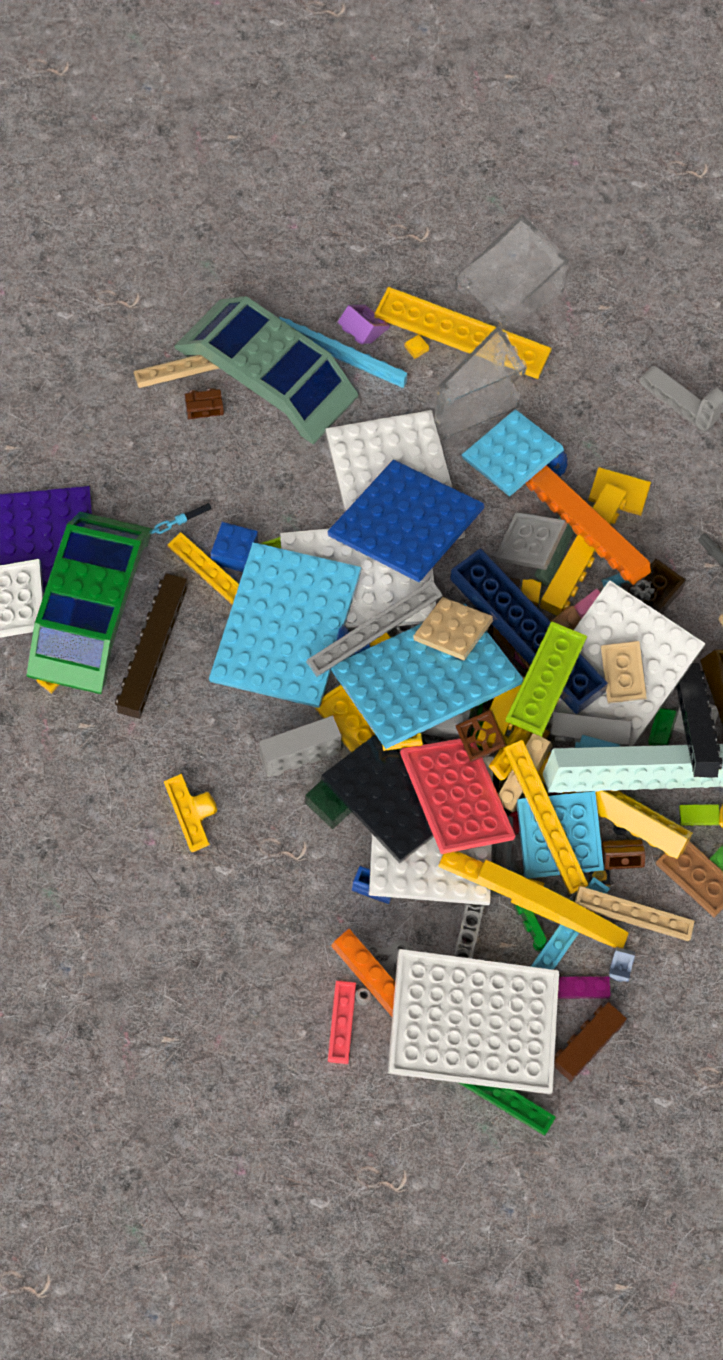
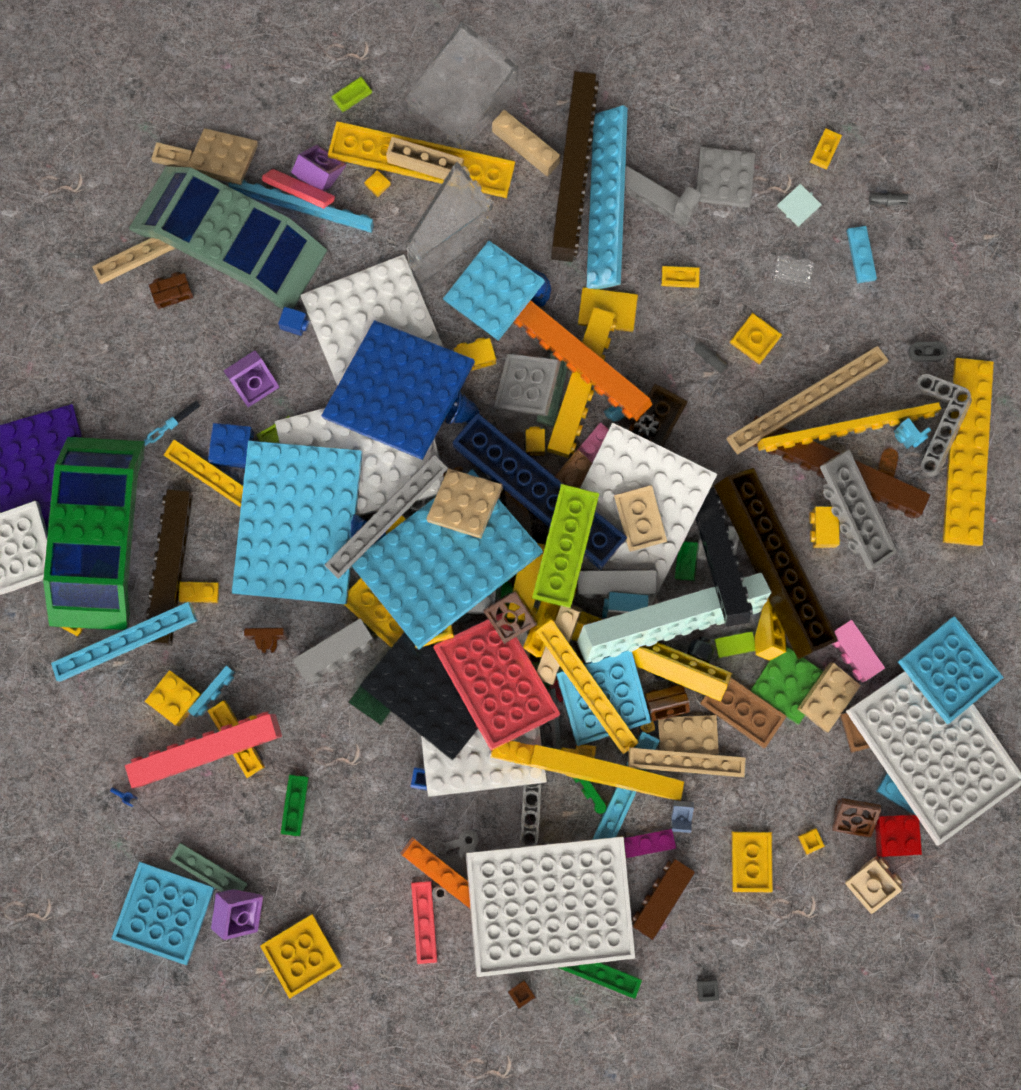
camera: 10 degrees left, 15 degrees up
none -> medium azure plate [51,602,197,682]
none -> blue hand [110,787,138,807]
none -> medium azure plate [111,862,215,965]
none -> coral brick [125,711,282,788]
none -> yellow brick [145,670,202,727]
none -> tan plate [151,142,193,167]
none -> sand green plate [170,843,249,892]
none -> yellow plate [179,582,219,603]
none -> tan plate [187,128,258,185]
none -> medium azure plate [188,666,235,717]
none -> medium lavender slope [211,889,263,940]
none -> medium lavender slope [223,350,279,407]
none -> reddish brown piece [244,628,288,654]
none -> yellow plate [260,914,343,999]
none -> coral tile [262,169,335,209]
none -> blue brick [278,307,309,336]
none -> green plate [280,775,309,837]
none -> lime tile [331,77,372,113]
none -> tan brick [386,137,464,184]
none -> blue piece [446,391,479,425]
none -> yellow brick [454,337,496,371]
none -> tan brick [492,110,560,177]
none -> reddish brown plate [508,980,536,1009]
none -> dark brown brick [551,71,599,262]
none -> medium azure plate [586,105,628,289]
none -> tan plate [658,715,719,755]
none -> yellow plate [661,266,700,288]
none -> black head [686,636,715,663]
none -> dark grey tile [697,979,719,1002]
none -> yellow tile [731,832,773,892]

